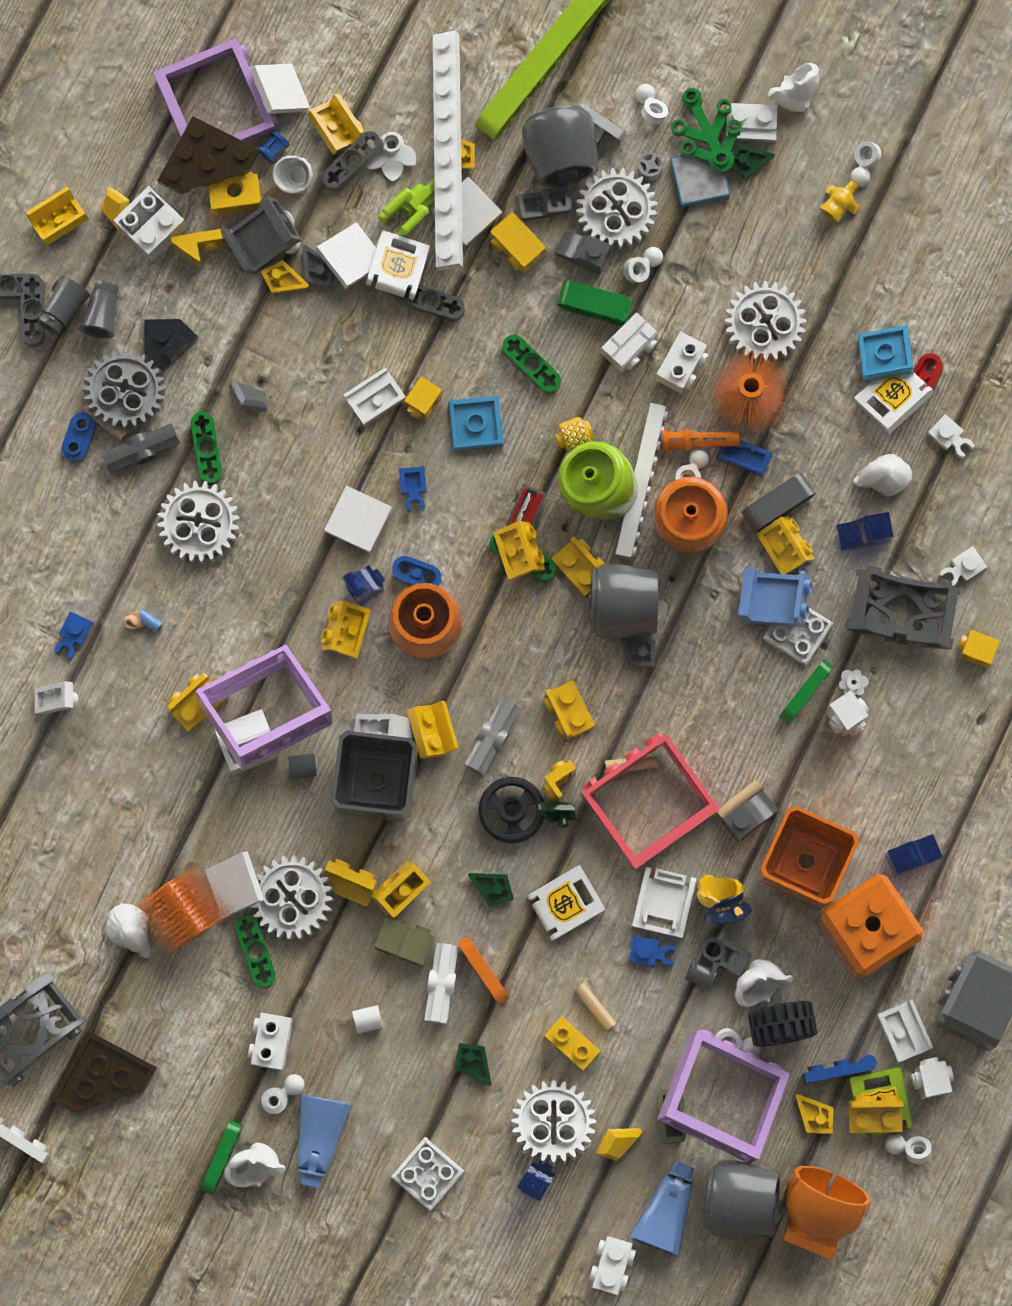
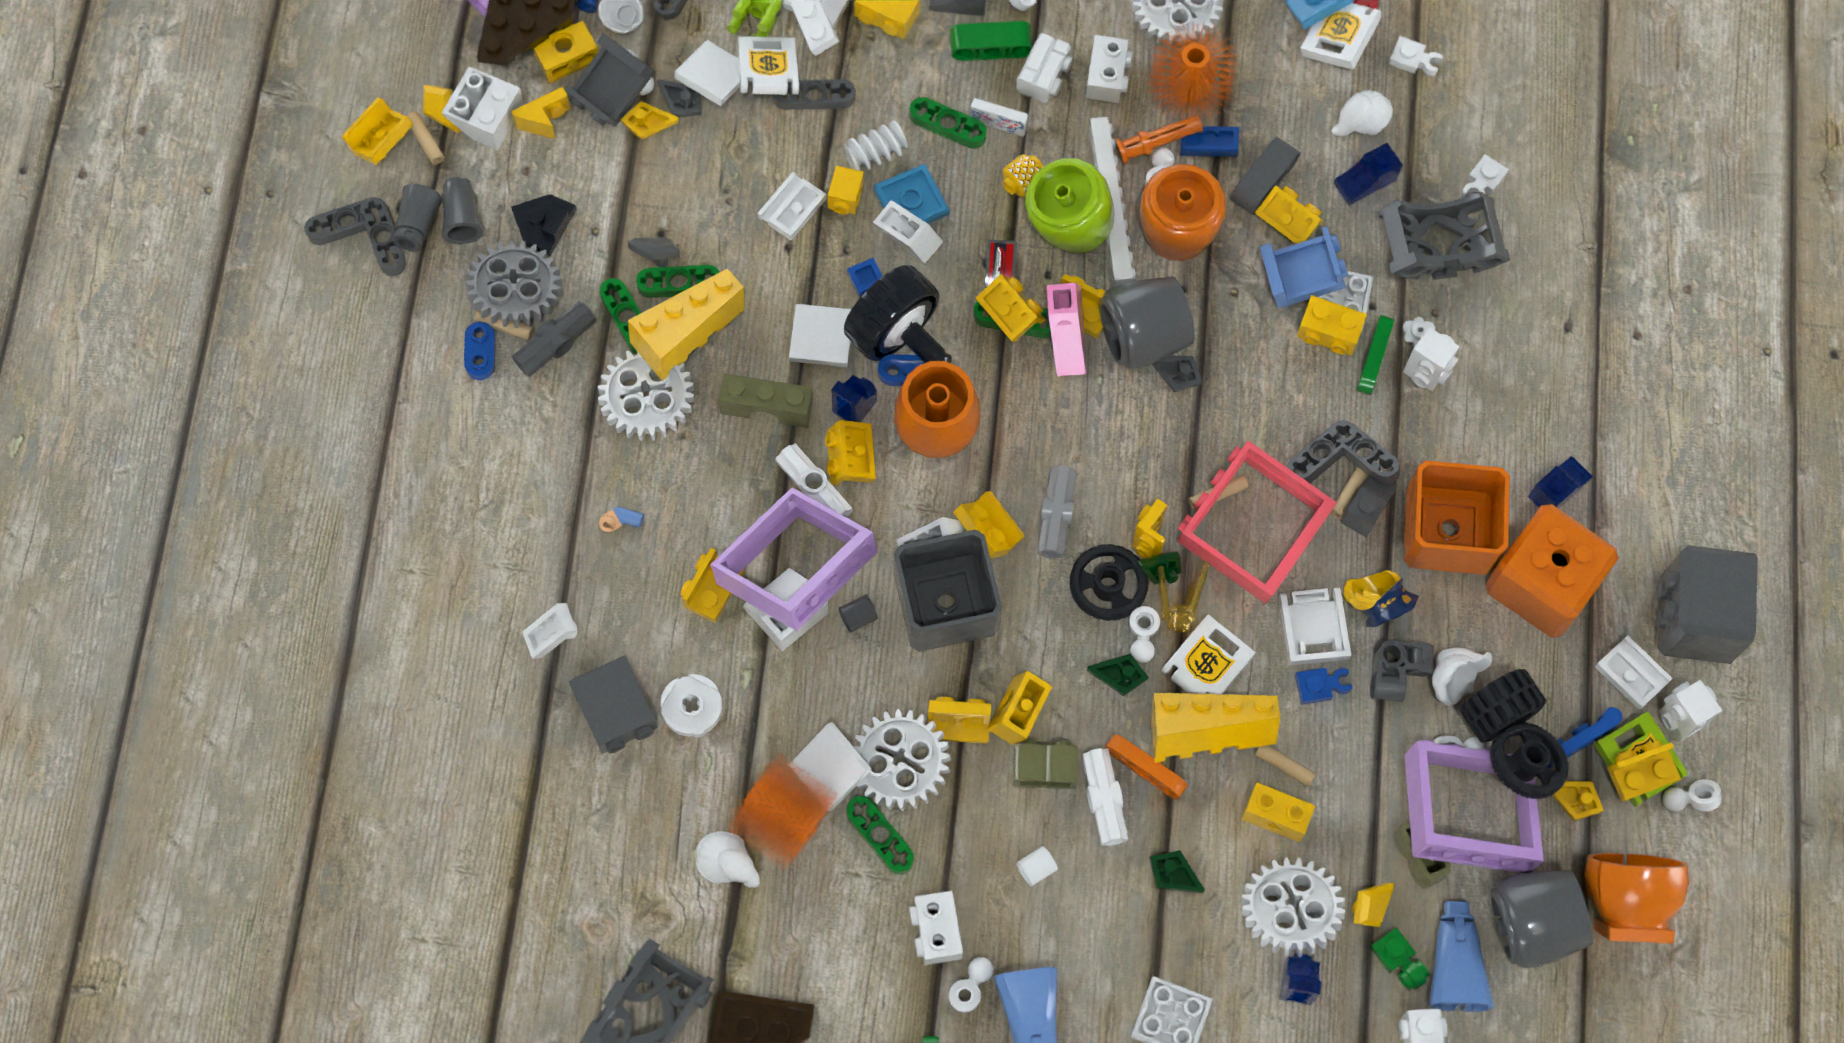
camera: 25 degrees left, 10 degrees down
blue plate [55,611,94,660] -> none
yellow bracket [543,680,595,740] -> none
yellow brick [957,630,1000,669] -> none
none -> tan piece [407,111,445,165]
none -> dark grey panel [568,655,658,754]
none -> yellow wedge [628,268,745,381]
none -> green beam [636,265,720,298]
none -> white plate [660,674,723,738]
none -> olive arch [718,373,813,428]
none -> white piece [775,443,853,517]
none -> white piece [843,120,908,171]
none -> black wheel [844,265,952,363]
none -> white arch [873,200,943,264]
none -> white tile [970,98,1028,137]
none -> bright pink slope [1047,283,1087,377]
none -> white plate [1129,606,1160,663]
none -> yellow wedge [1151,693,1280,763]
none -> clear yellow plant [1158,562,1210,633]
none -> dark grey beam [1287,420,1400,485]
none -> yellow bracket [1297,295,1367,355]
none -> green plate [1370,927,1430,991]
none -> black wheel [1490,722,1569,799]

